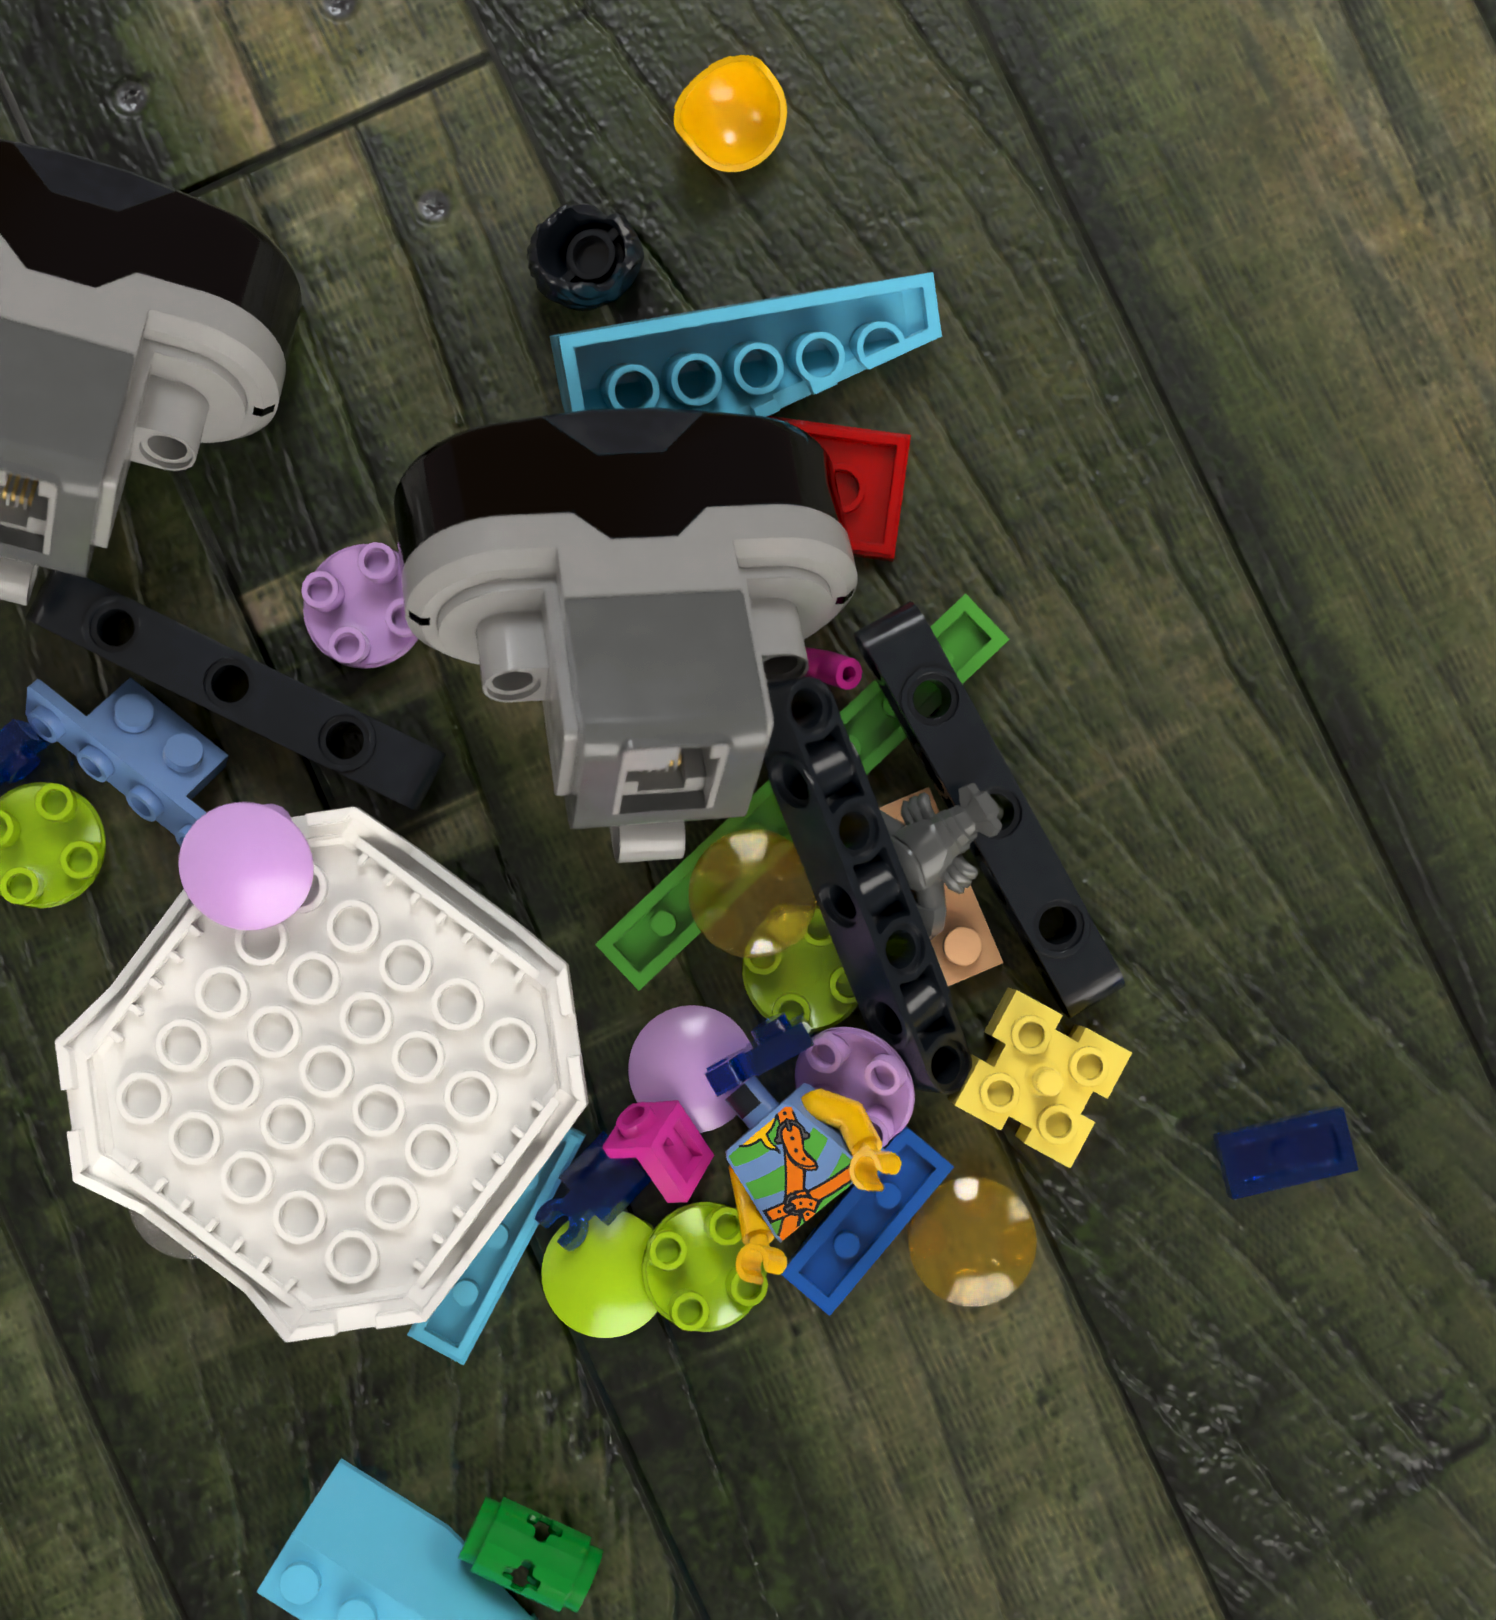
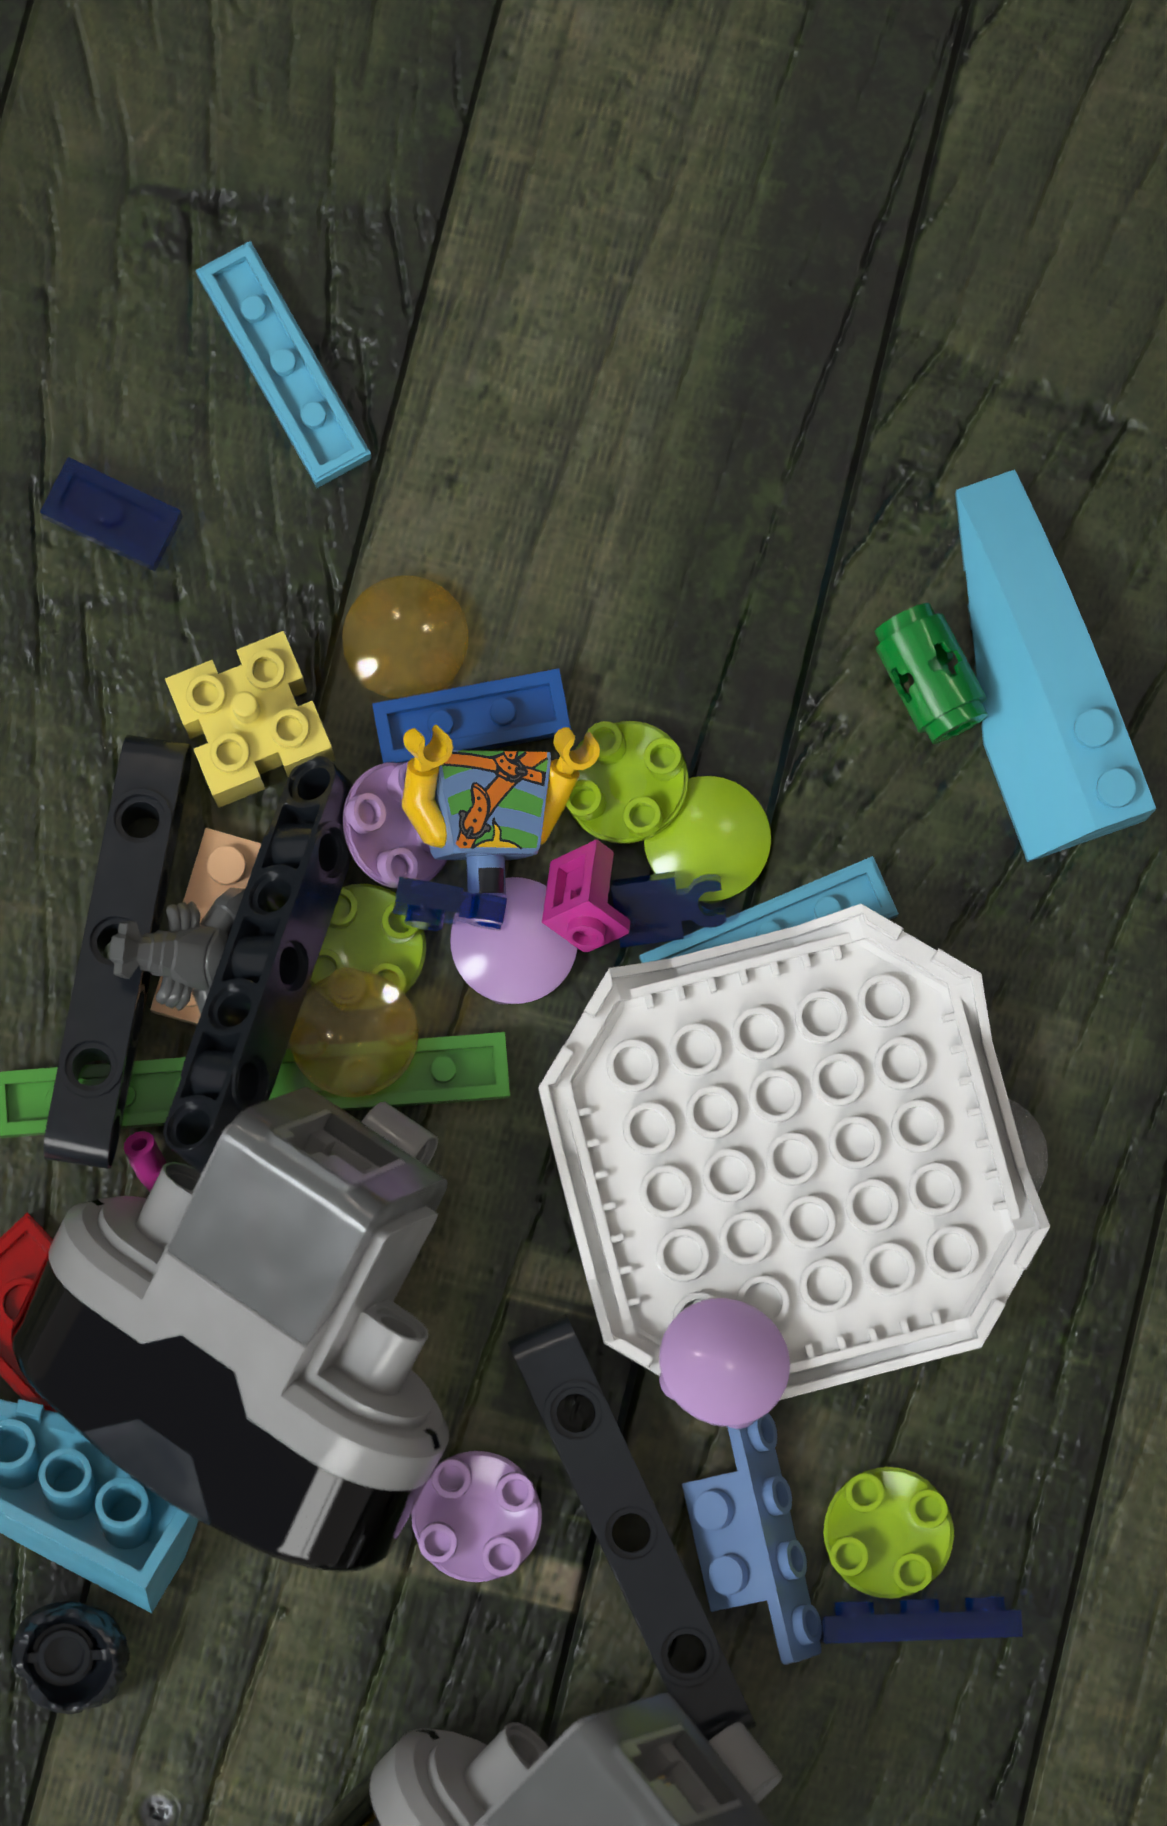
camera: 150 degrees left, 5 degrees down
none -> medium azure tile [196,241,372,488]

